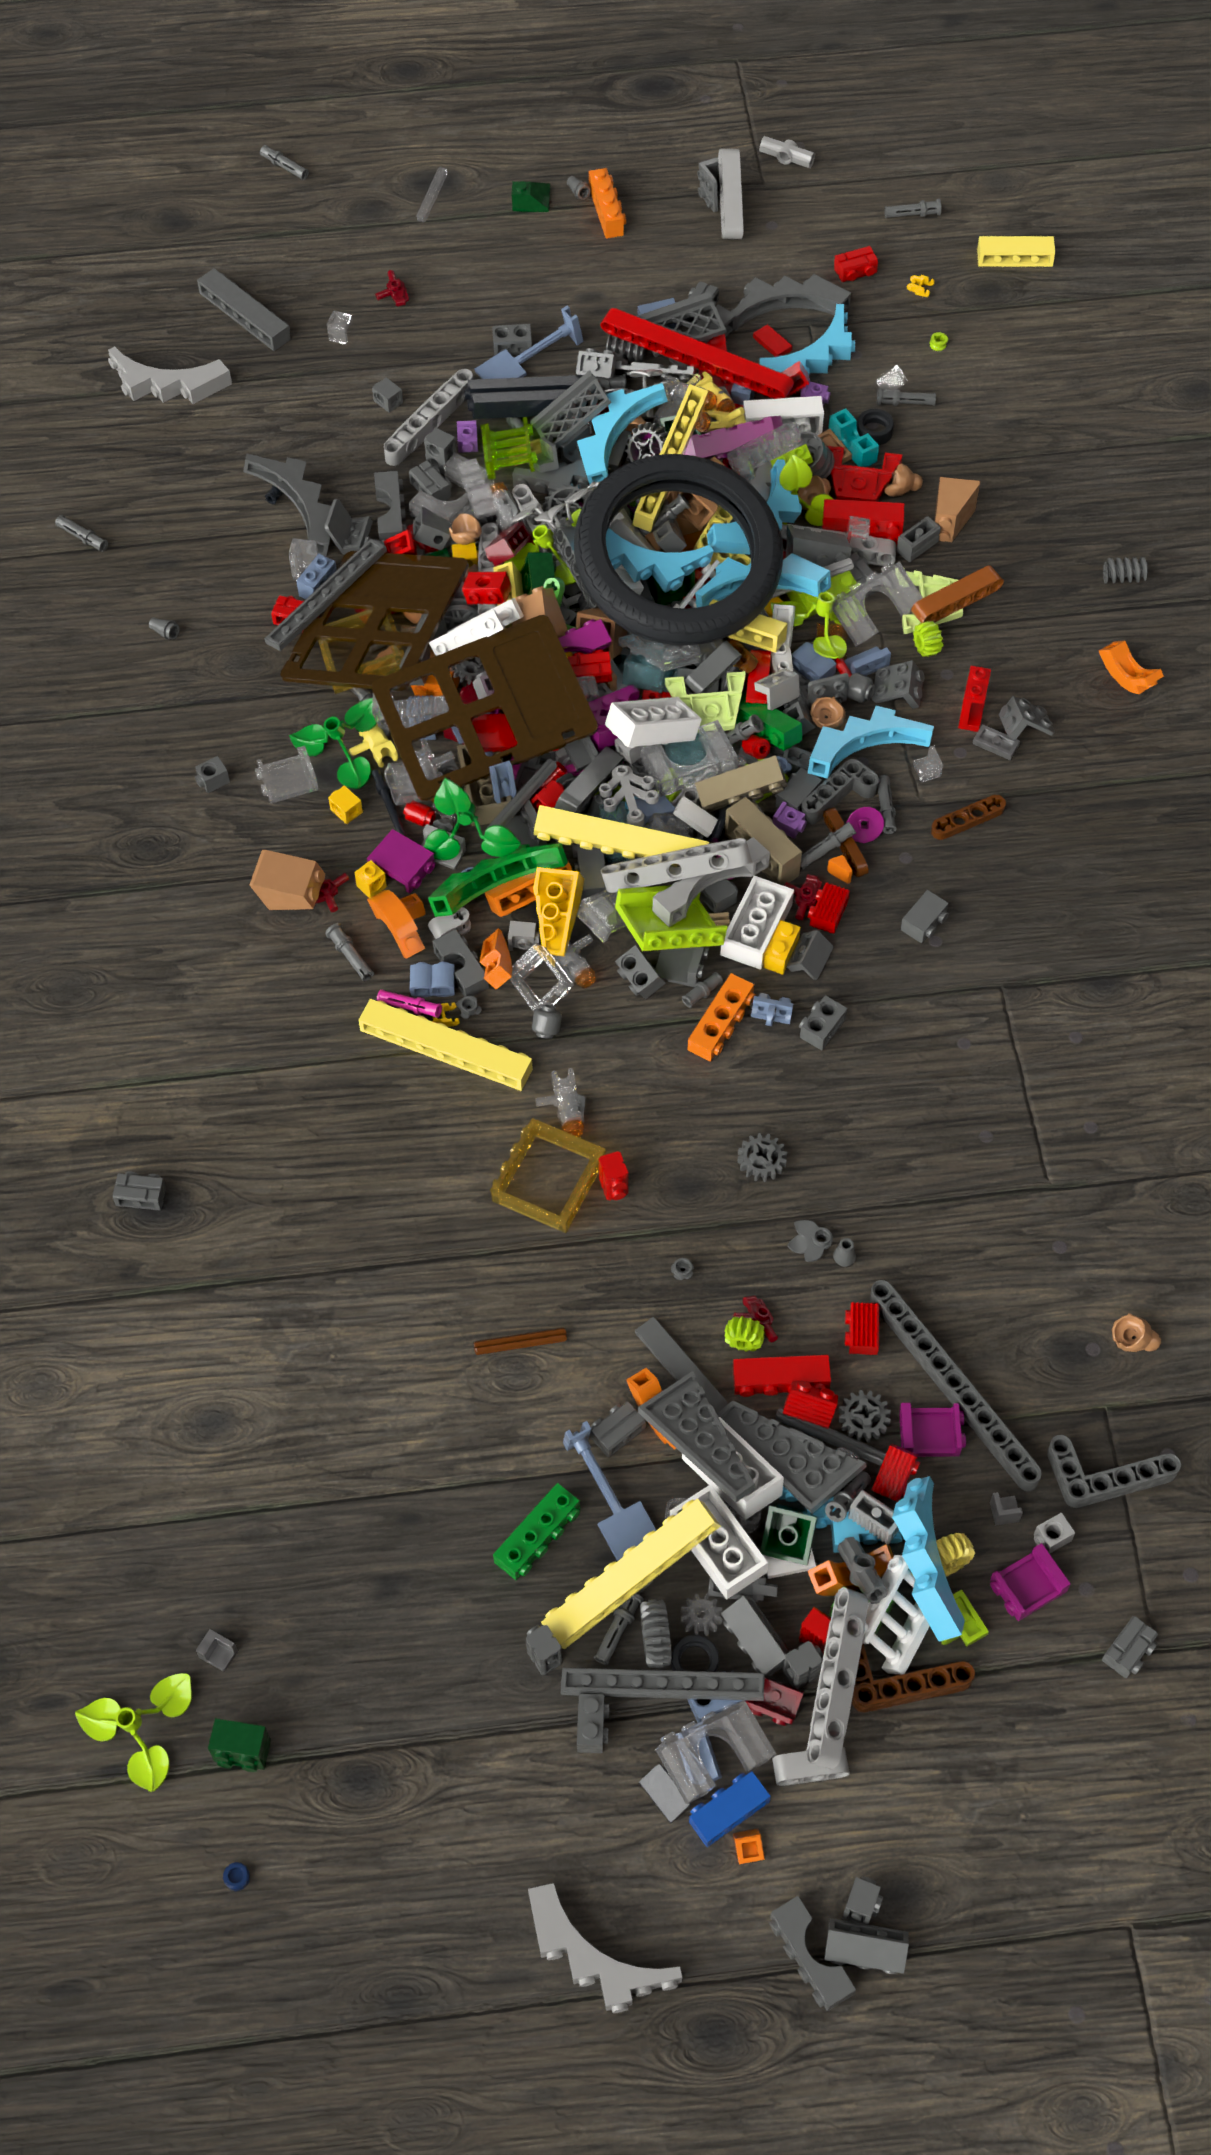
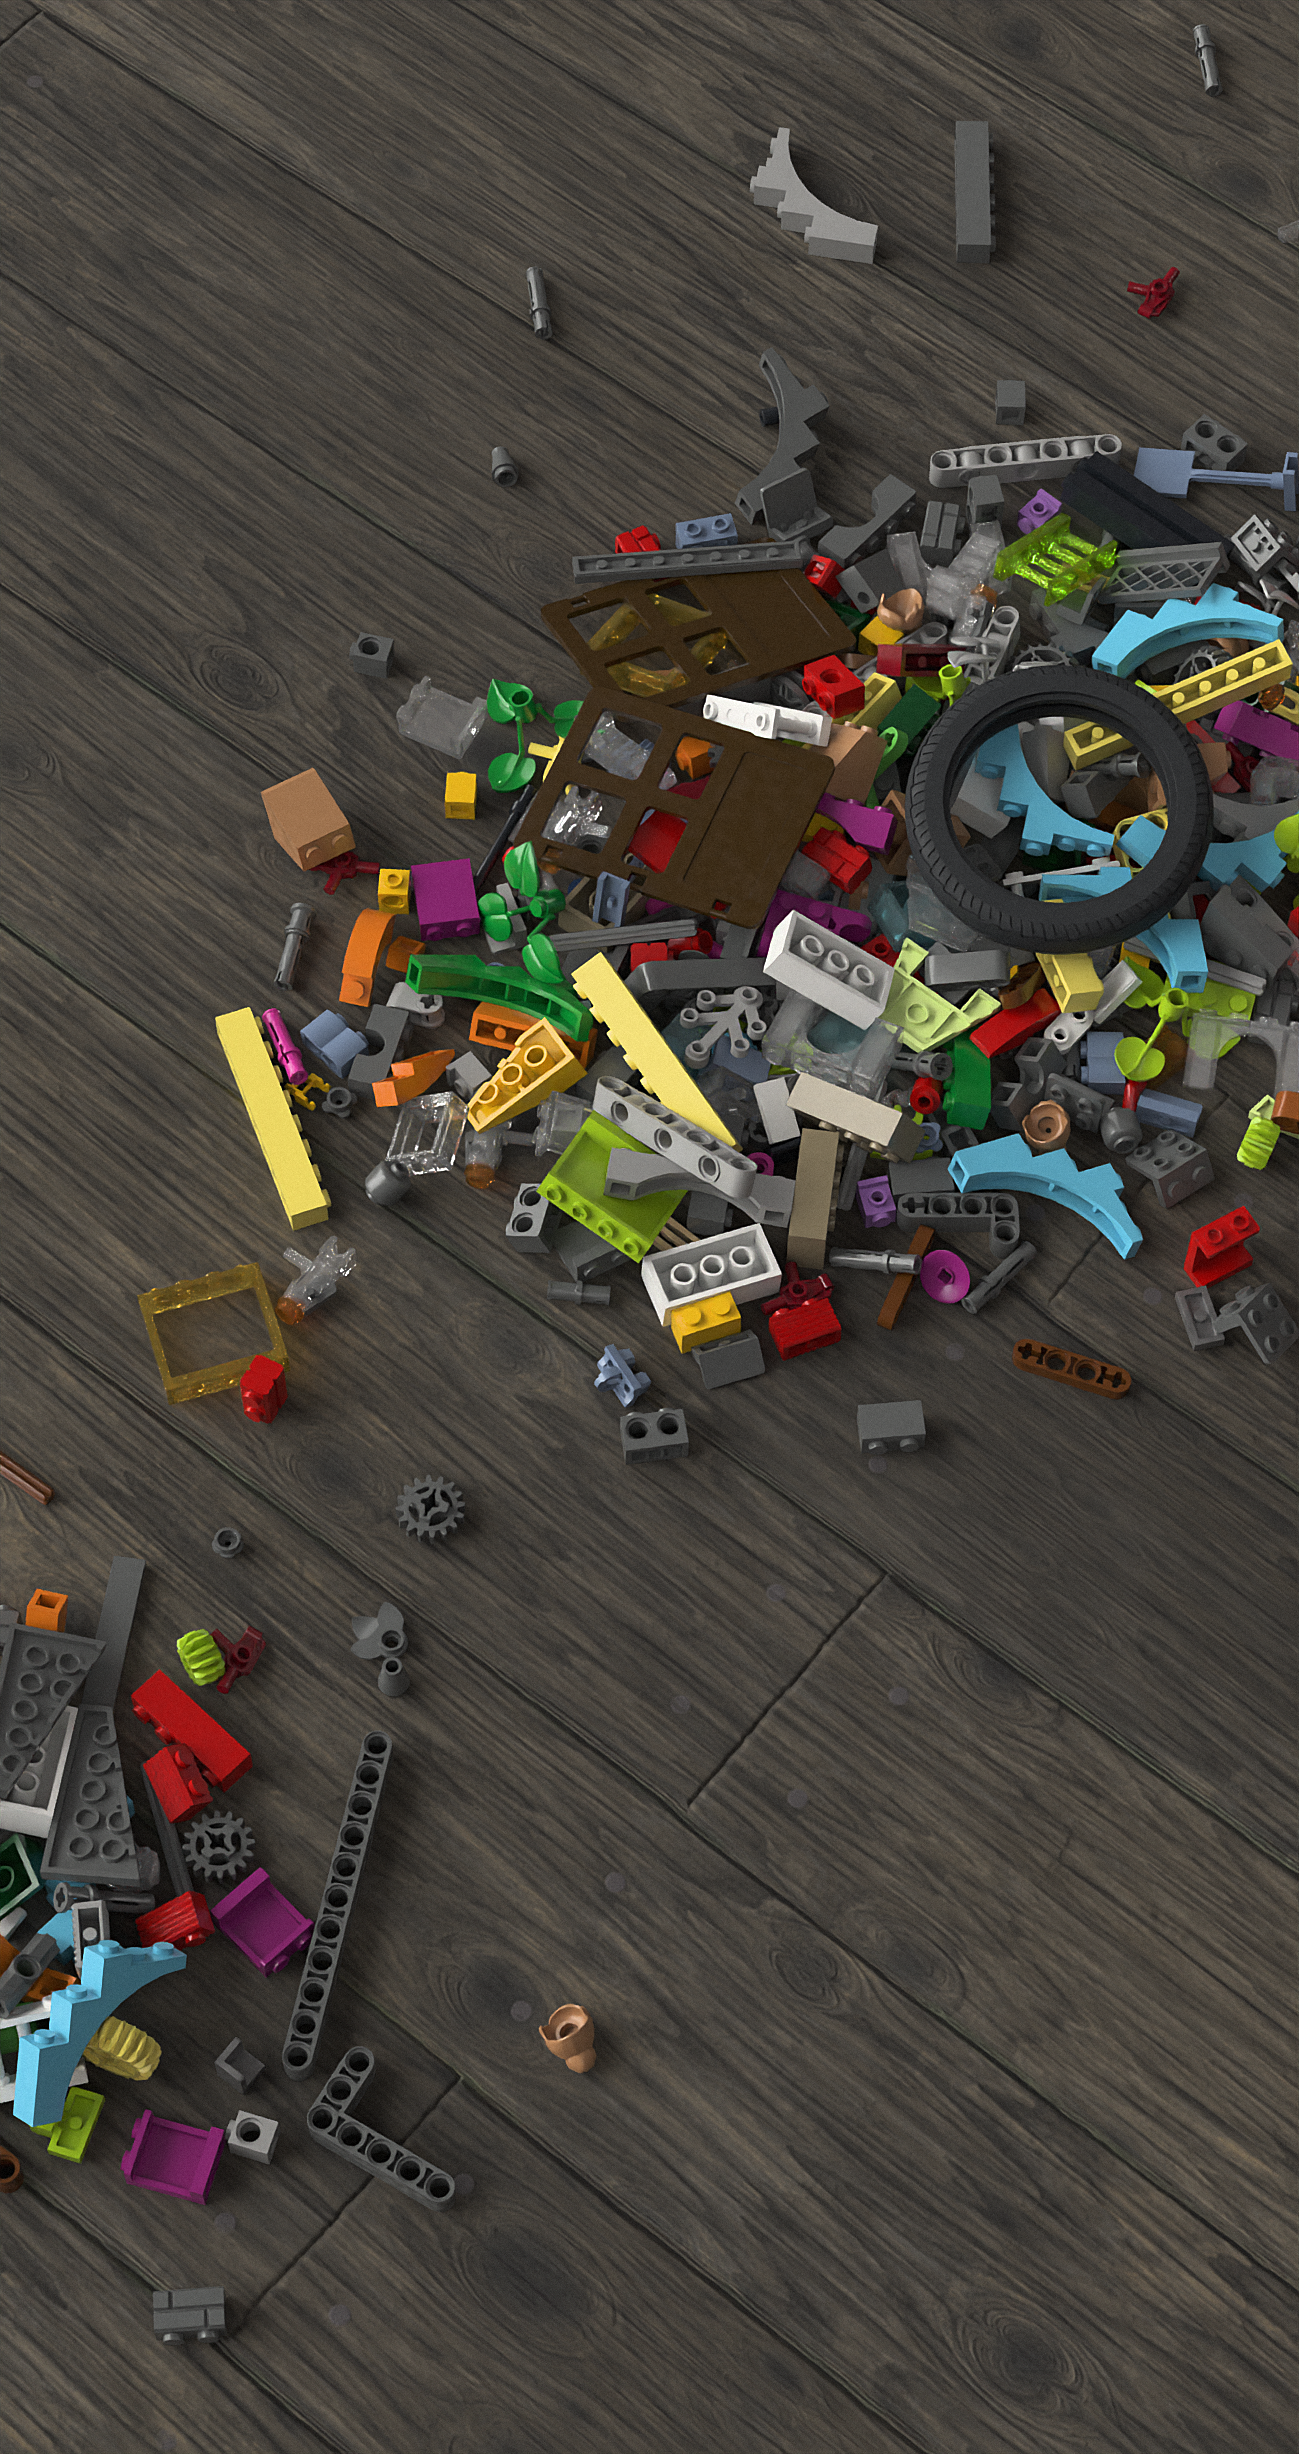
camera: 45 degrees right, 0 degrees up
clear panel [289,538,318,580] -> none
clear panel [327,311,352,344] -> none
orange brick [688,973,755,1062] -> none
light grey panel [755,668,800,711] -> none
orange slope [827,855,852,884] -> none
red brick [845,1302,879,1355] -> none
clear panel [913,746,943,782] -> none

